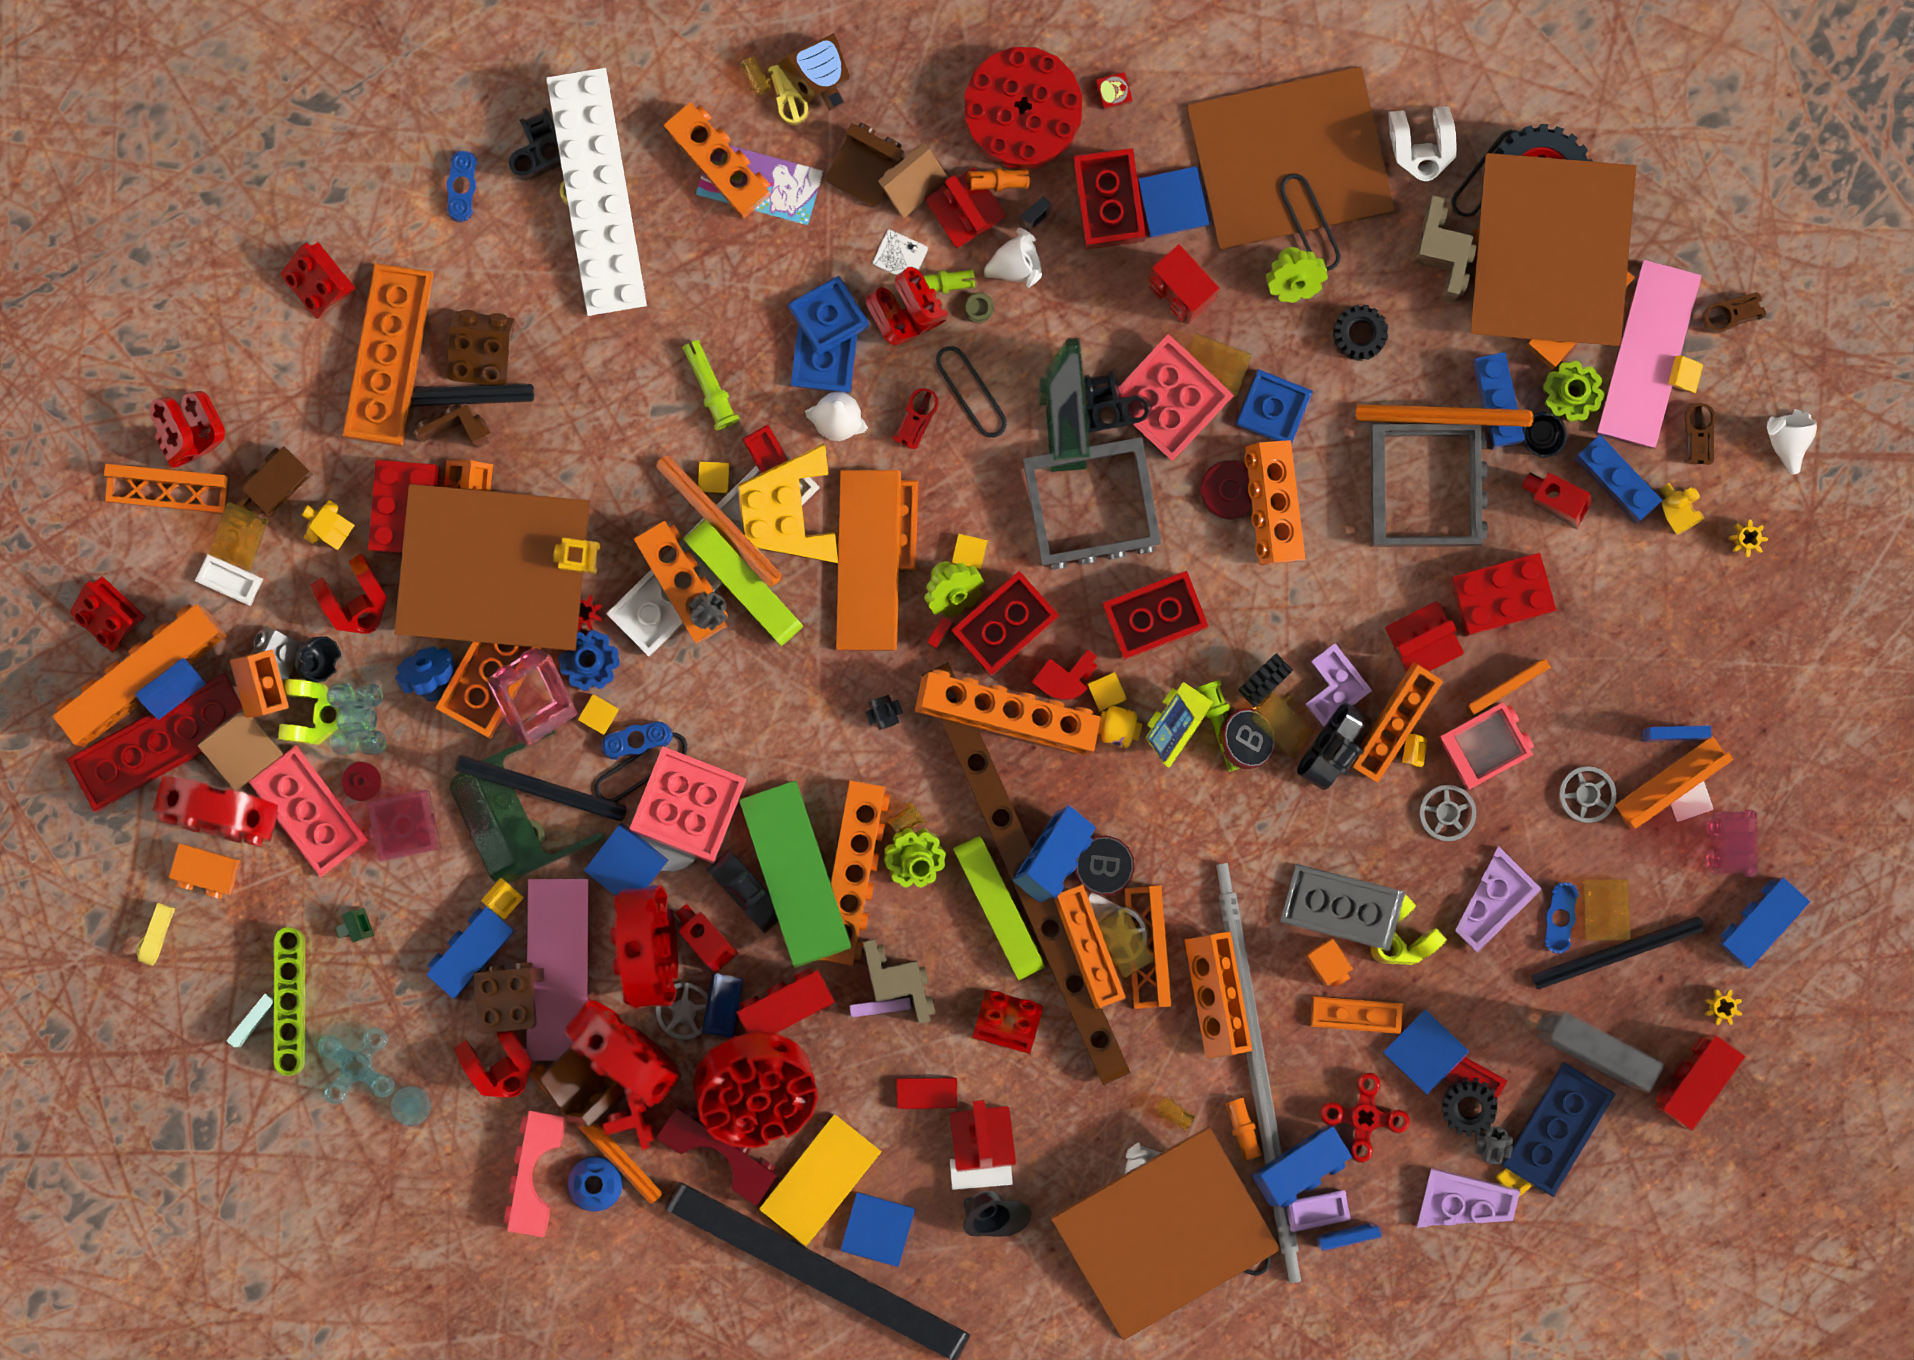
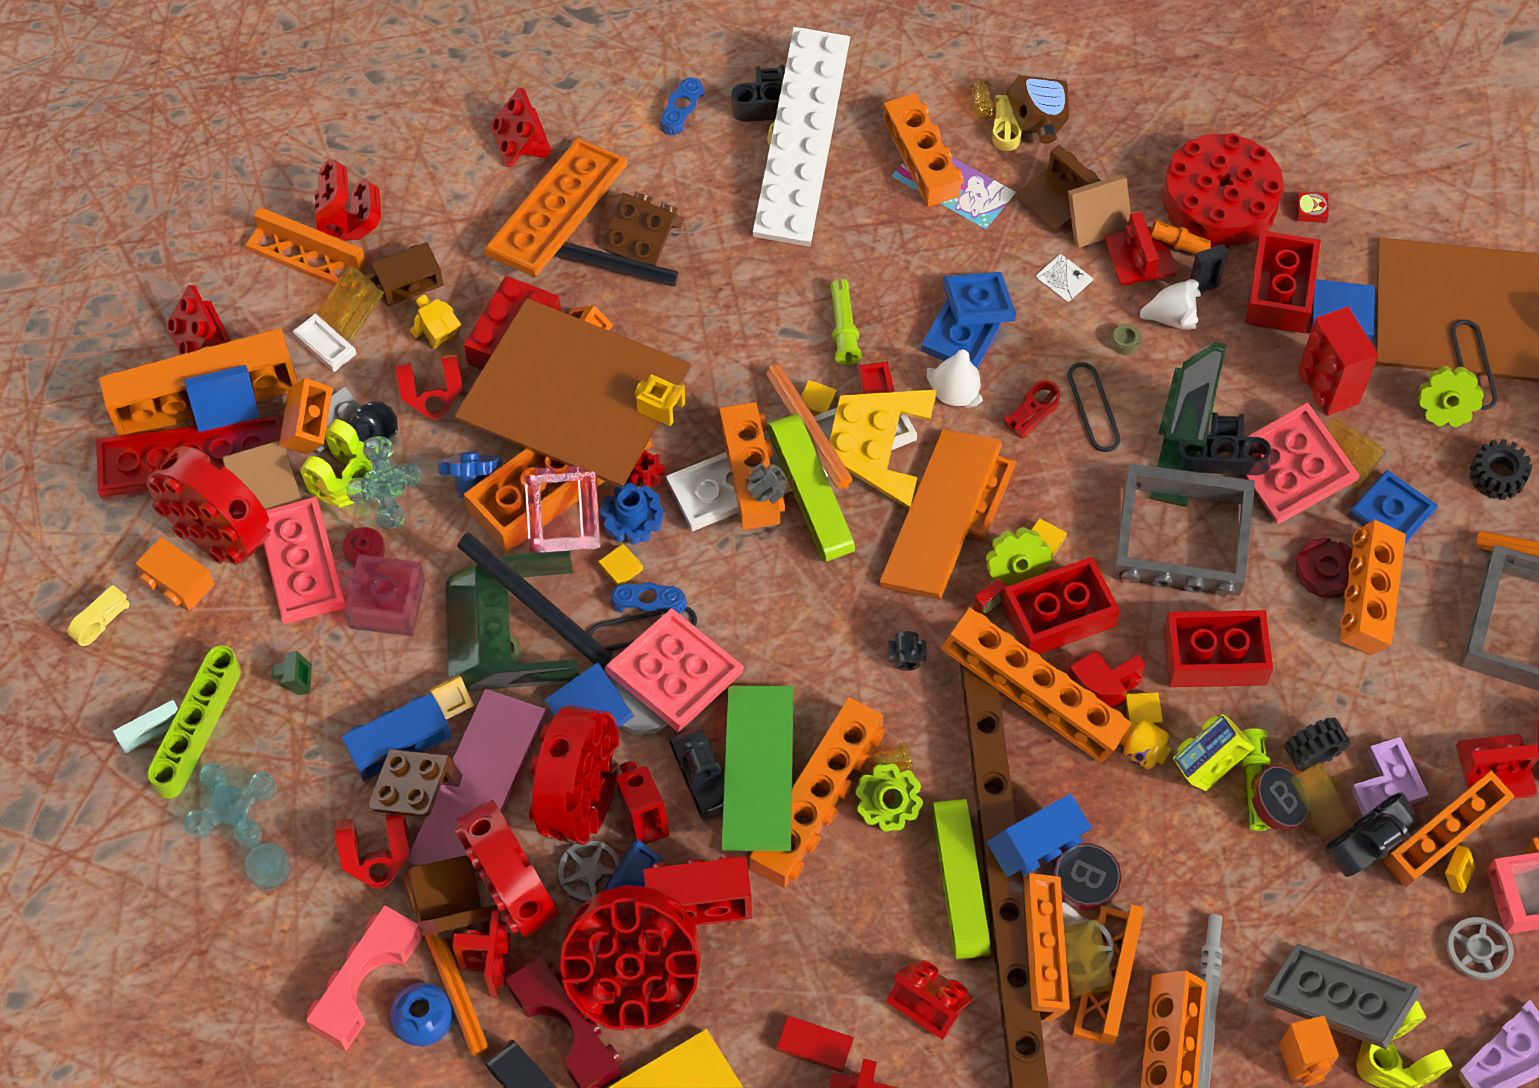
camera: 20 degrees right, 25 degrees down
reddish brown bracket [413,403,490,448] -> none
lavender tile [850,997,911,1017] -> none
dark tan bracket [863,940,935,1023] -> none
red piece [866,267,948,345] -> none
lime pin [923,269,975,294] -> none

